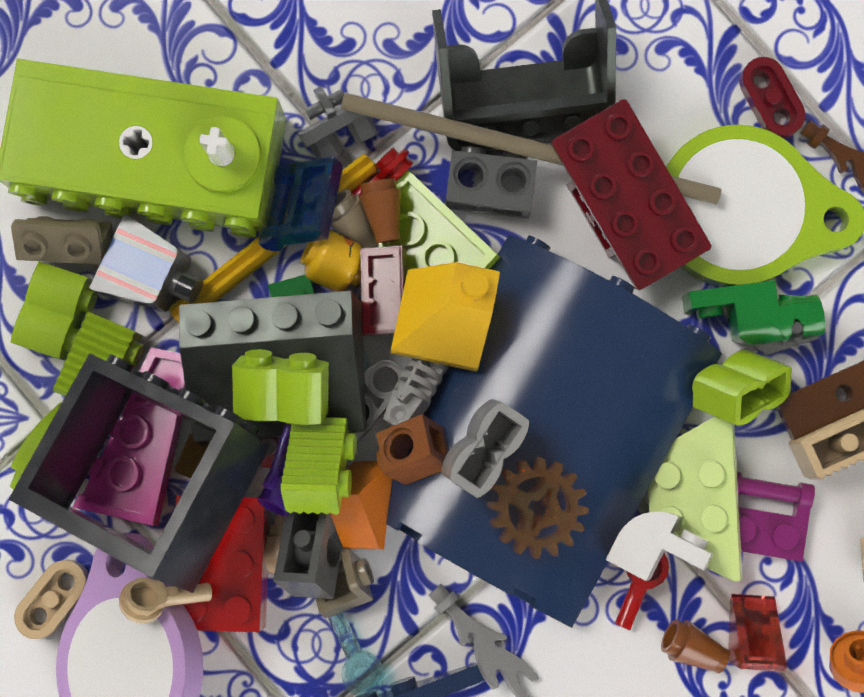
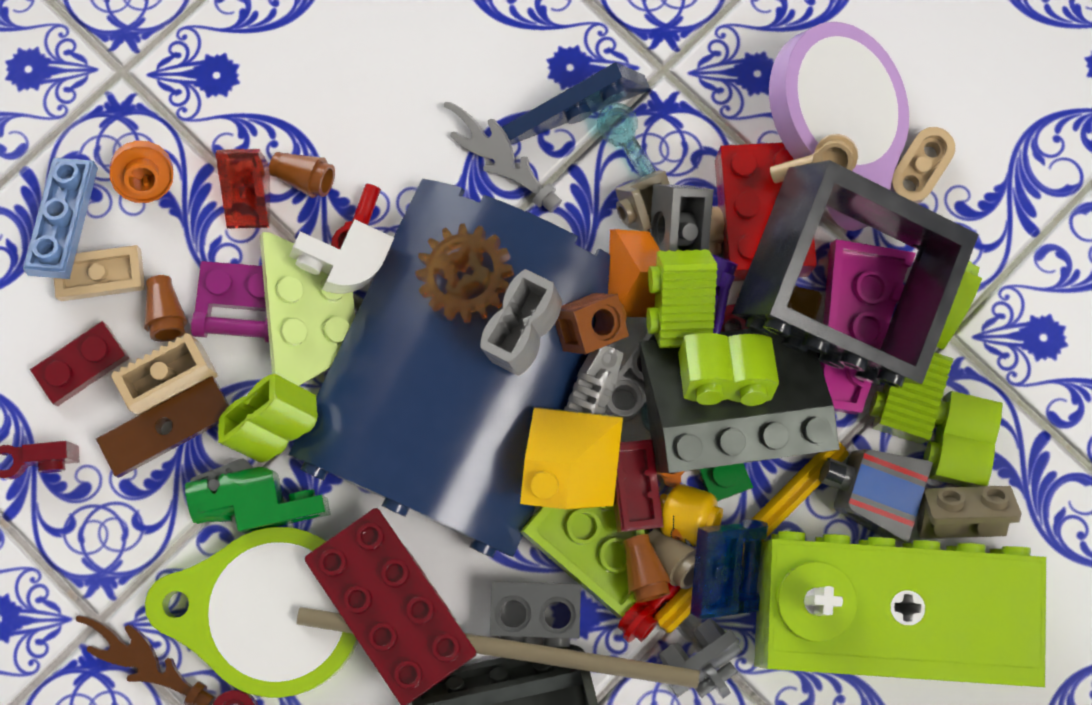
camera: 170 degrees right, 5 degrees down
none -> dark orange cone [144,275,188,342]

